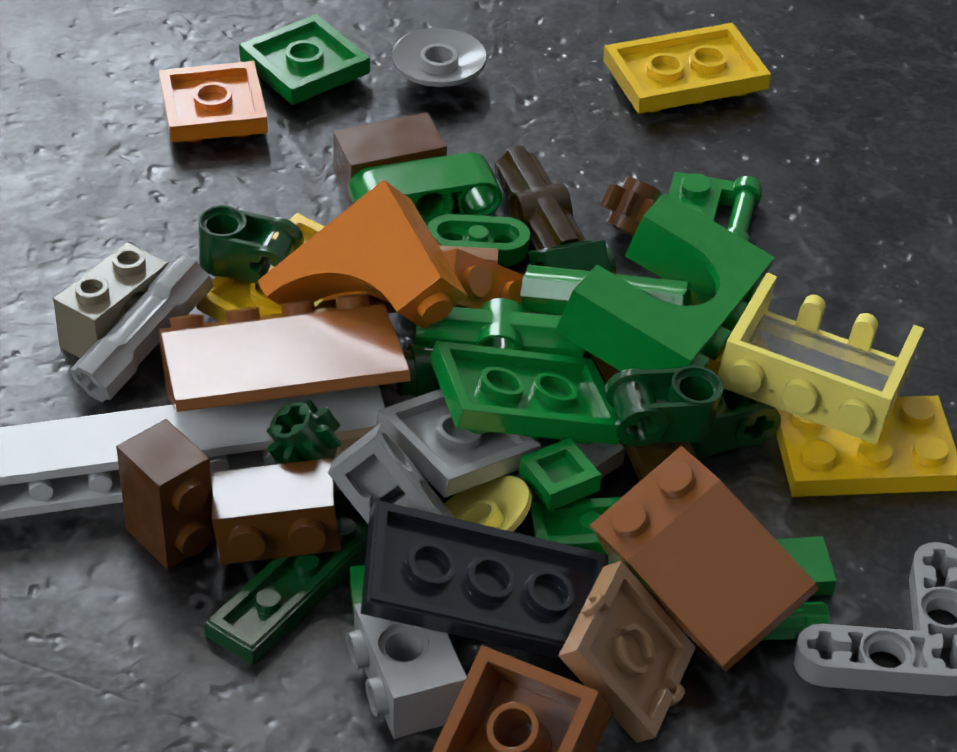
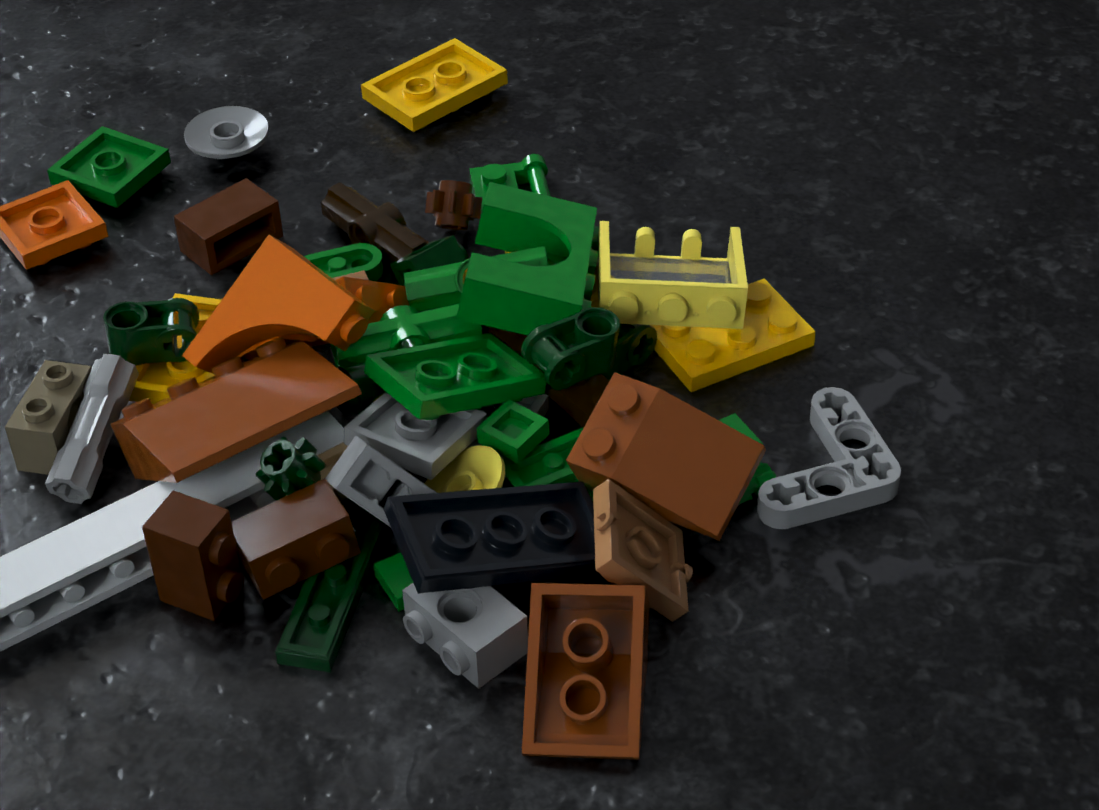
camera: 20 degrees left, 0 degrees up
green beam [348,152,503,226] -> none

